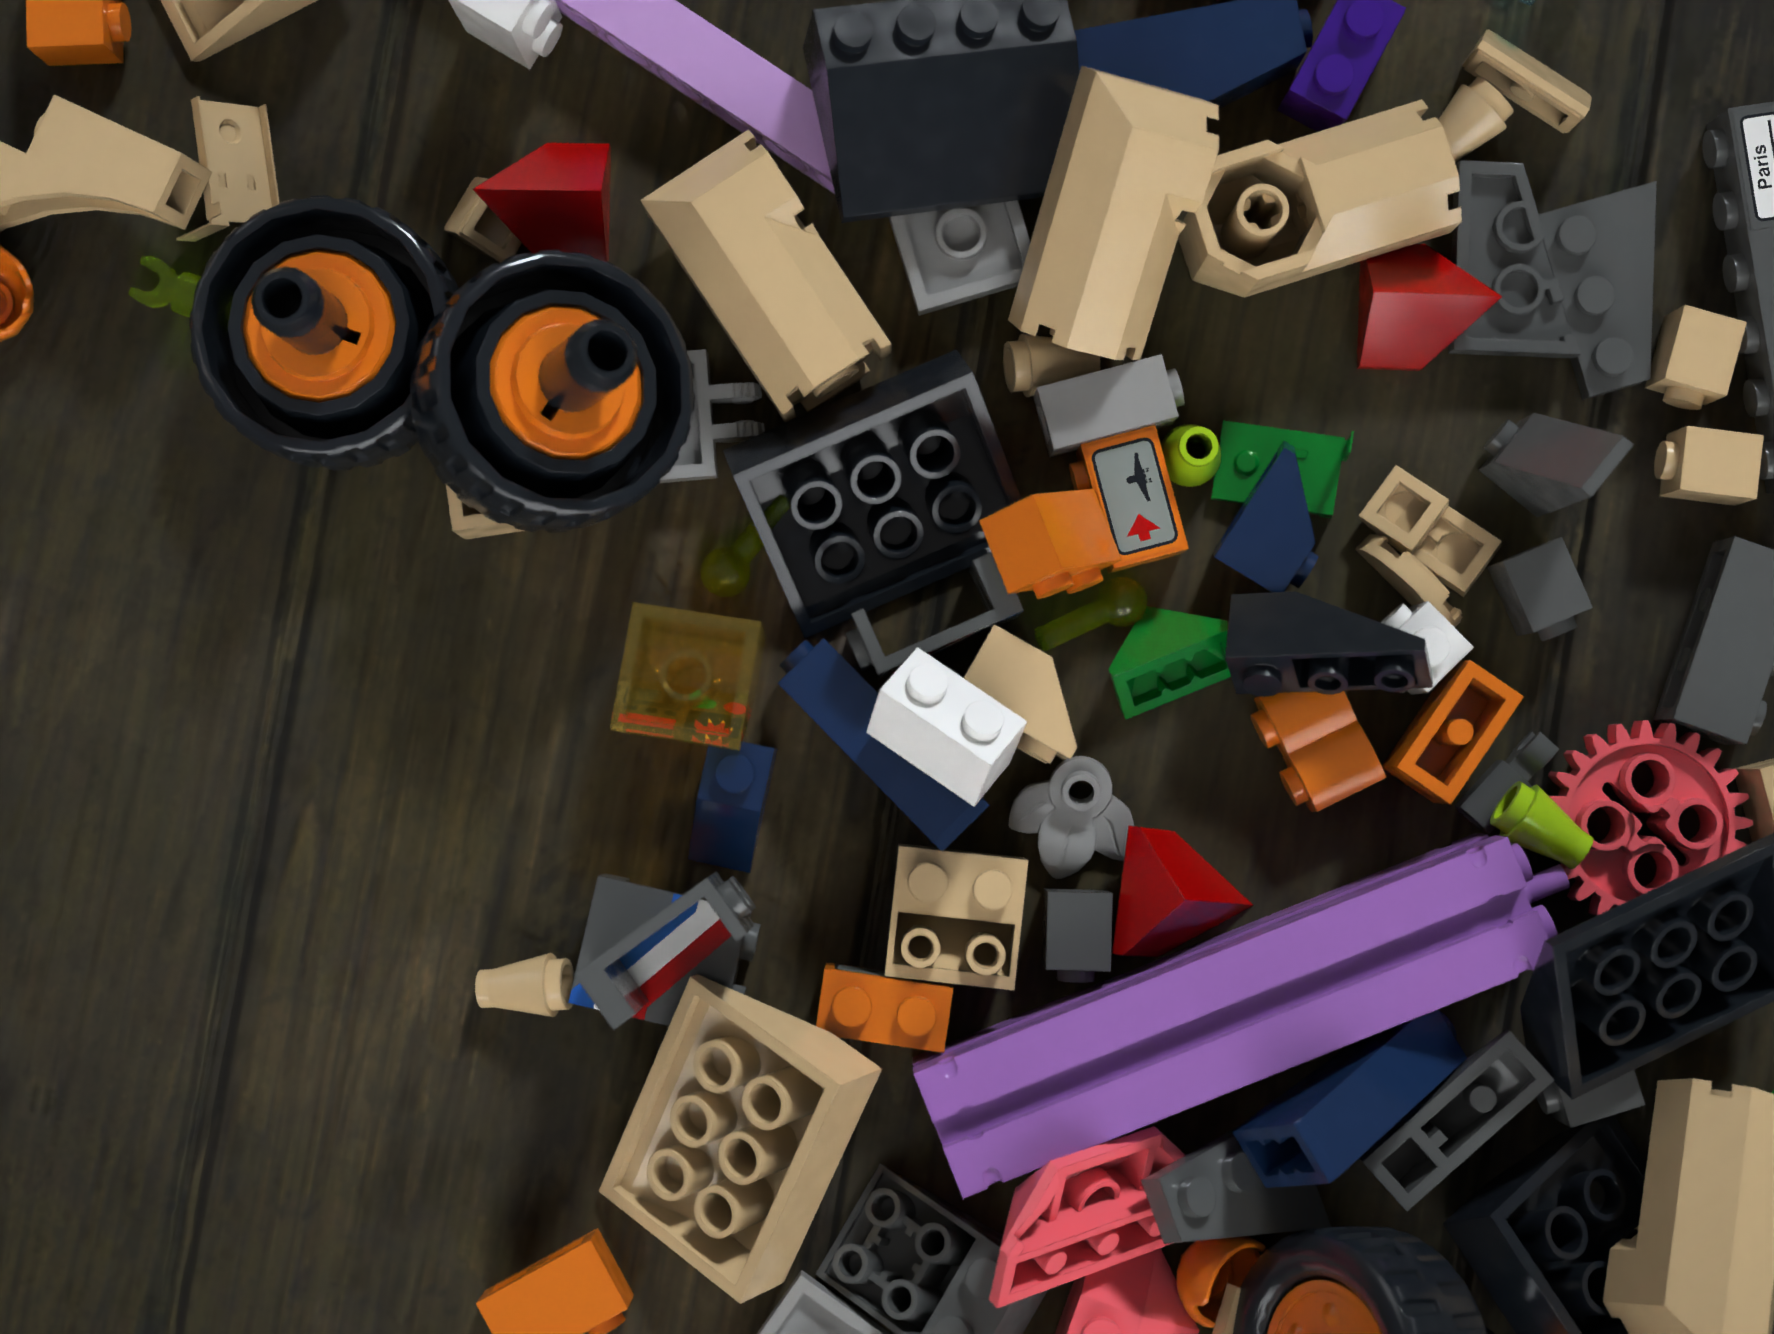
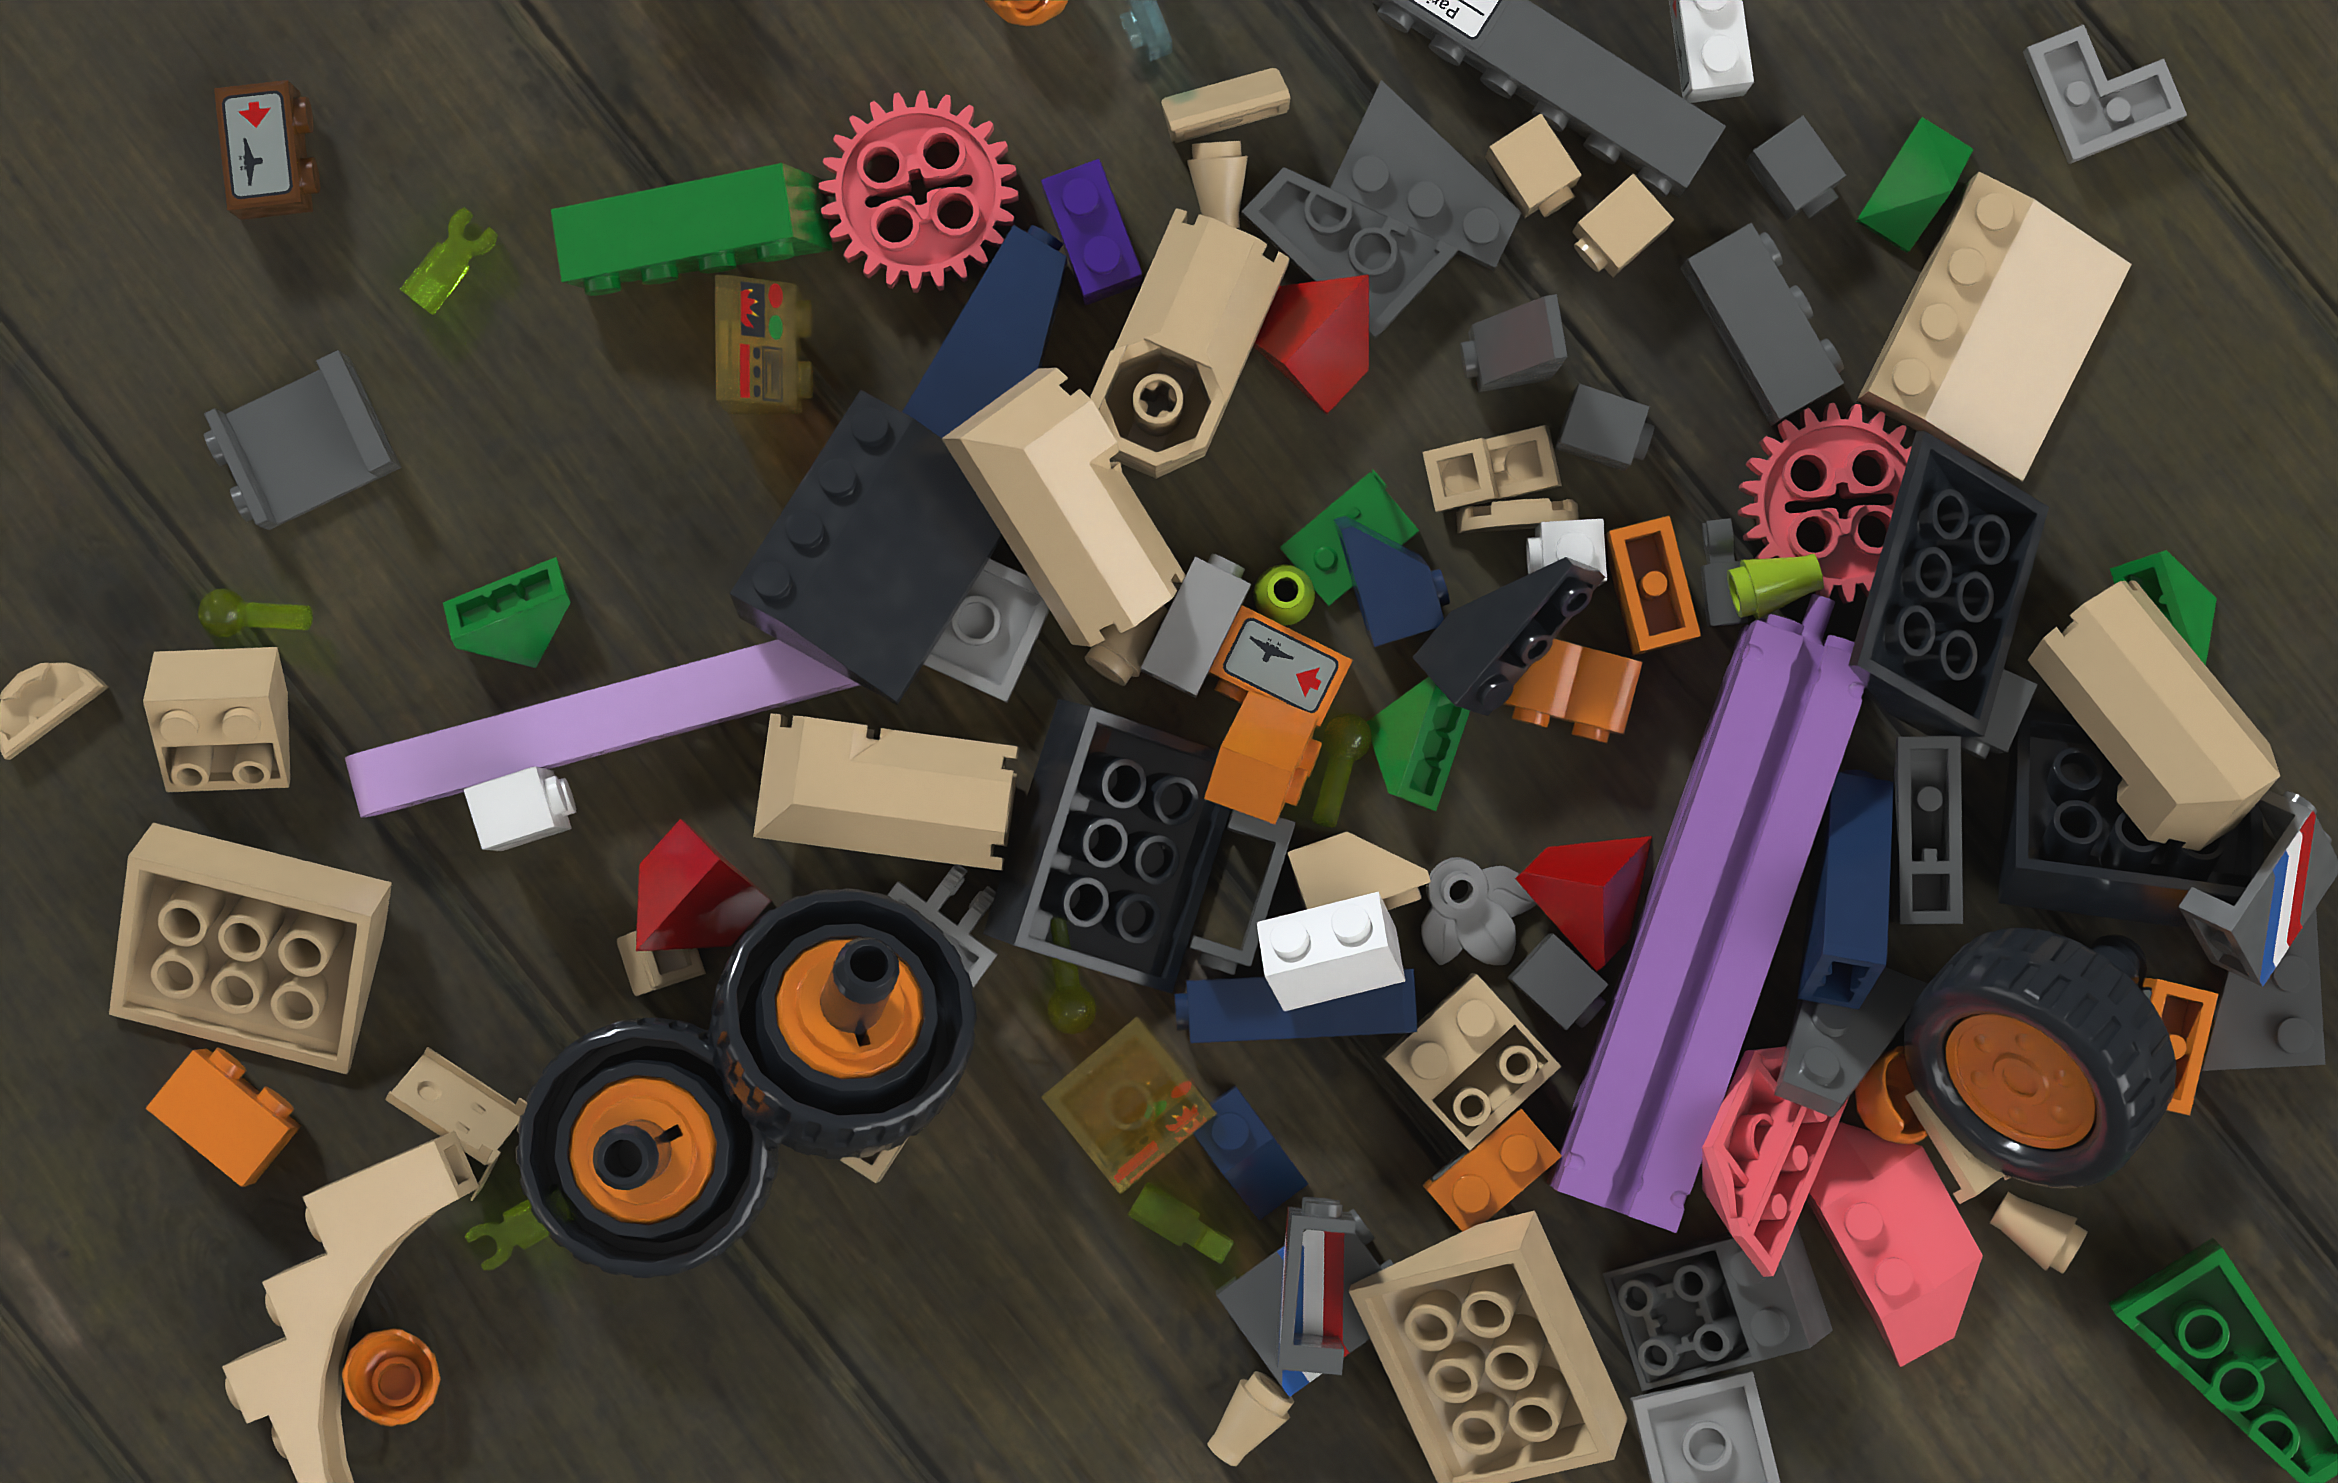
camera: 50 degrees left, 0 degrees up
none -> clear neon green bar [1128,1181,1234,1264]

